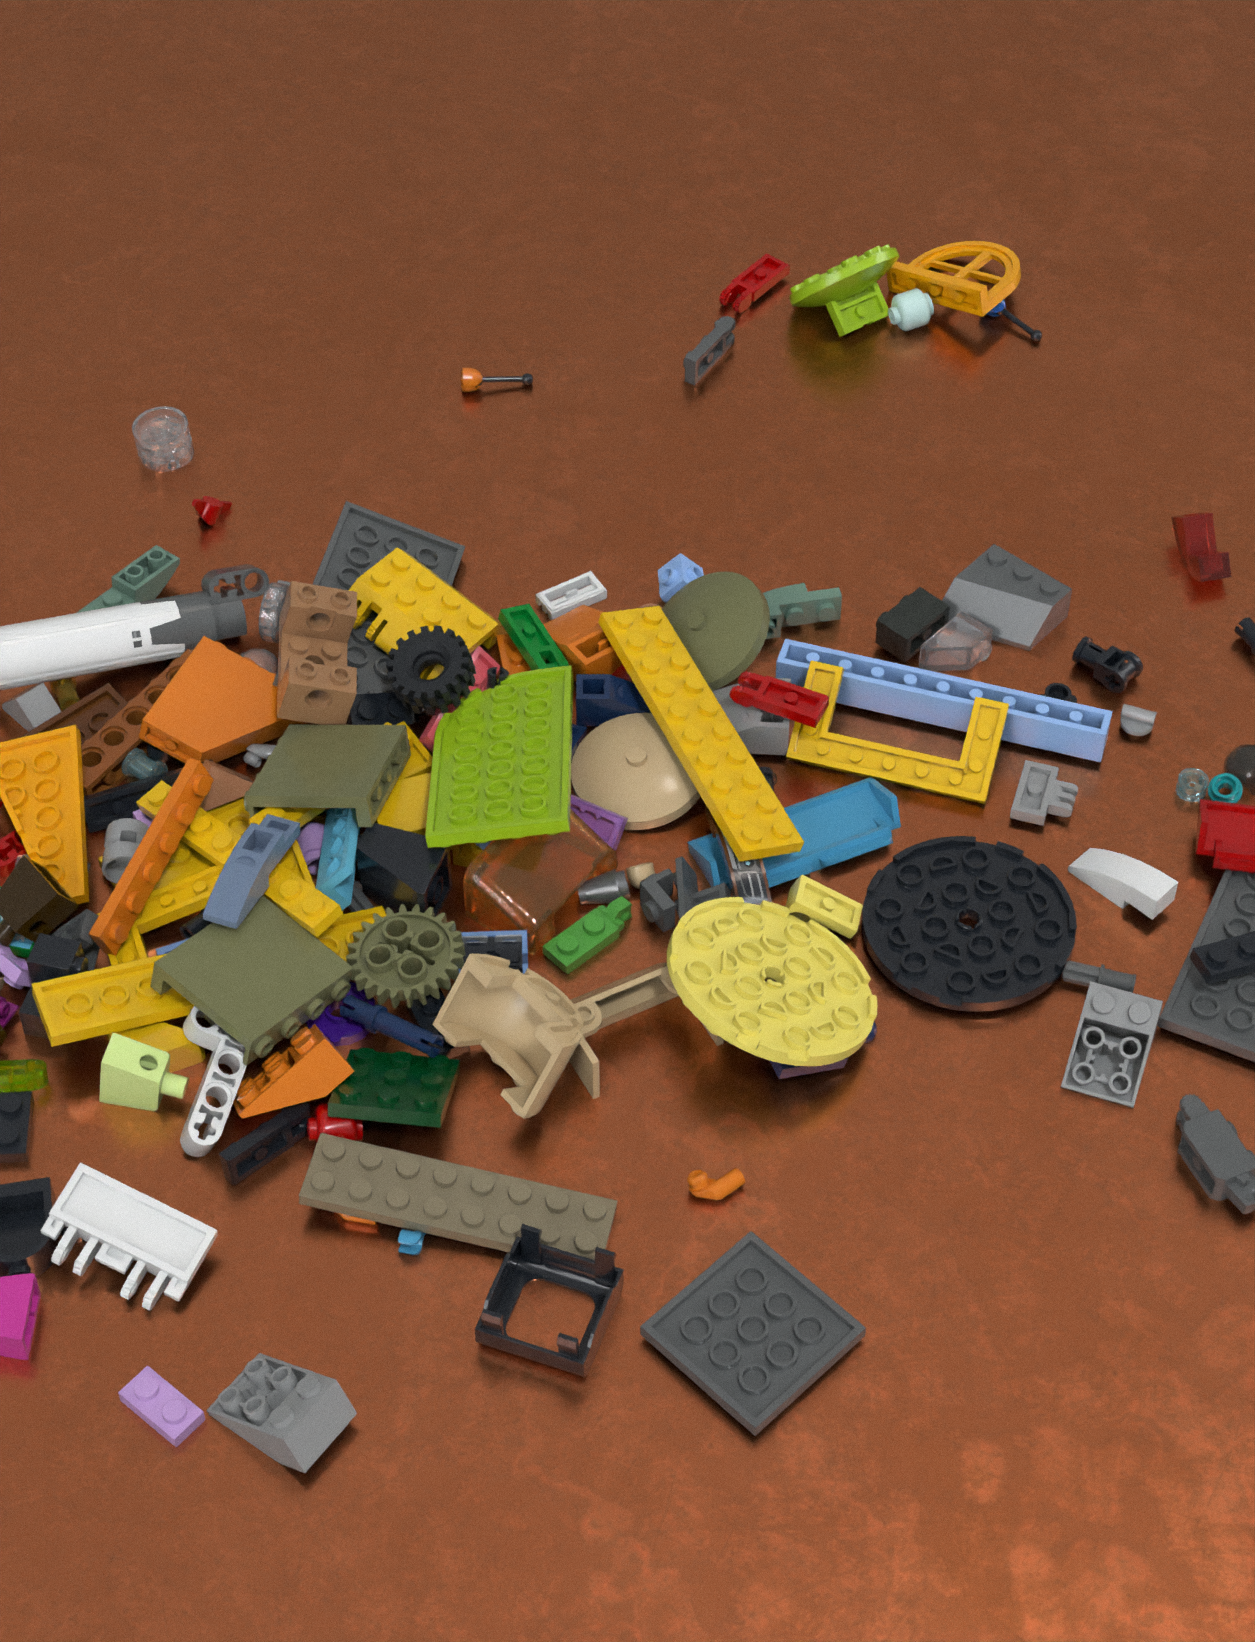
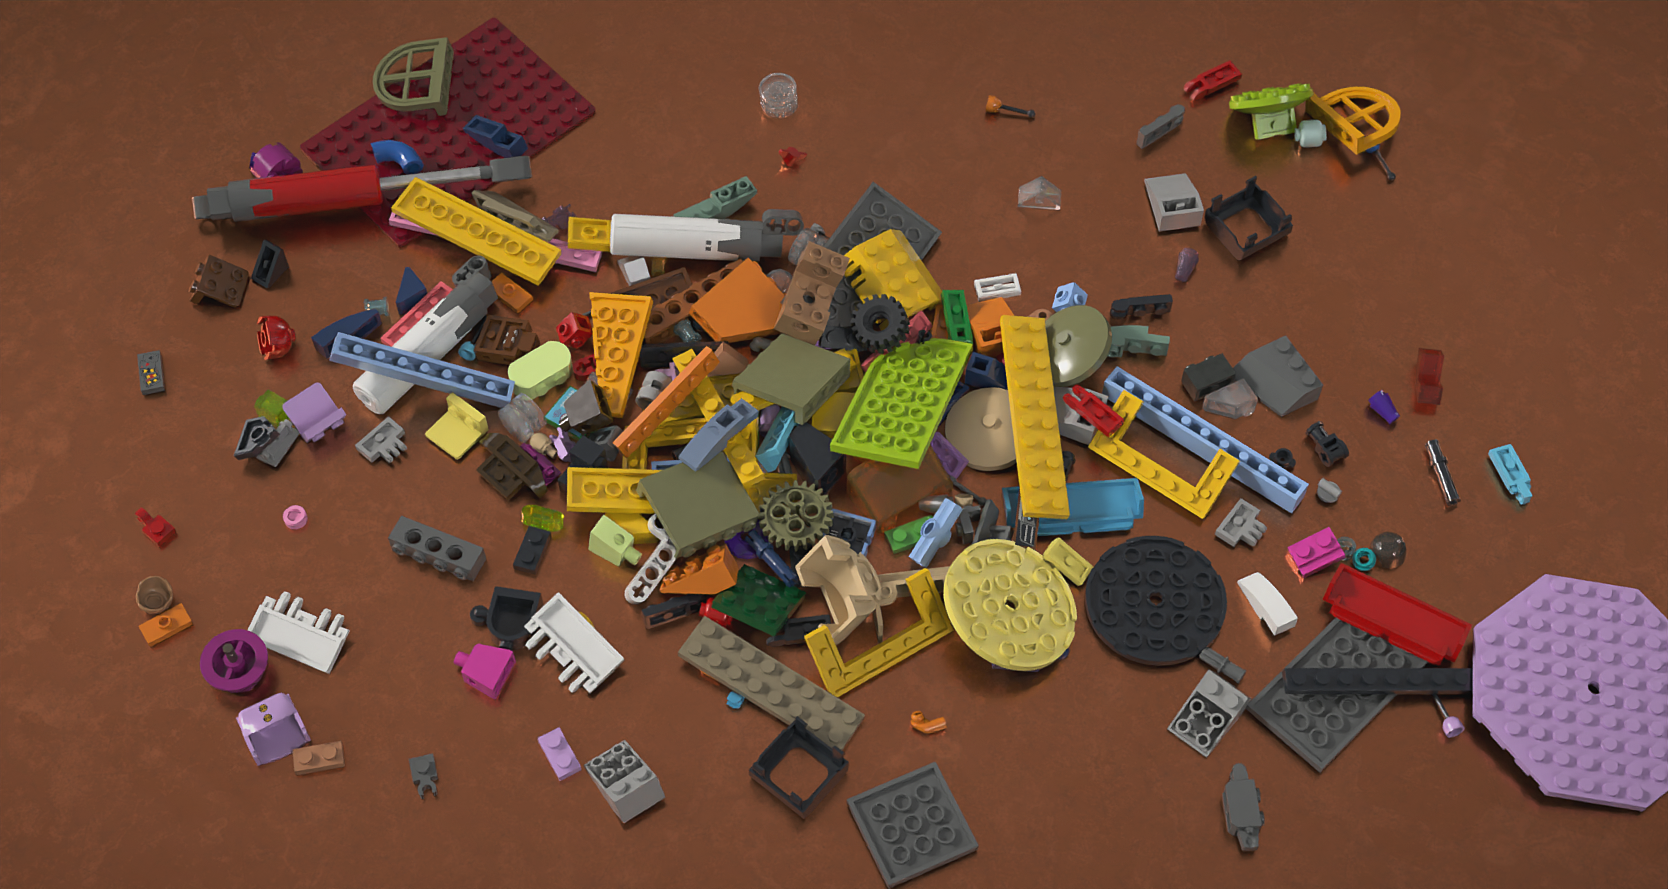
camera: 20 degrees right, 10 degrees up
none -> black hinge [766,614,831,647]
none -> yellow plate [804,568,954,697]
none -> light blue piece [909,498,963,568]
none -> dark grey hinge [946,475,986,506]
none -> clear slope [1018,176,1061,210]
none -> black hinge [1110,294,1173,319]
none -> light grey slope [1144,173,1204,231]
none -> cone [1175,248,1199,282]
none -> black piece [1204,176,1293,260]
none -> dark pink plate [1287,527,1346,578]
none -> dark purple cone [1368,390,1400,424]

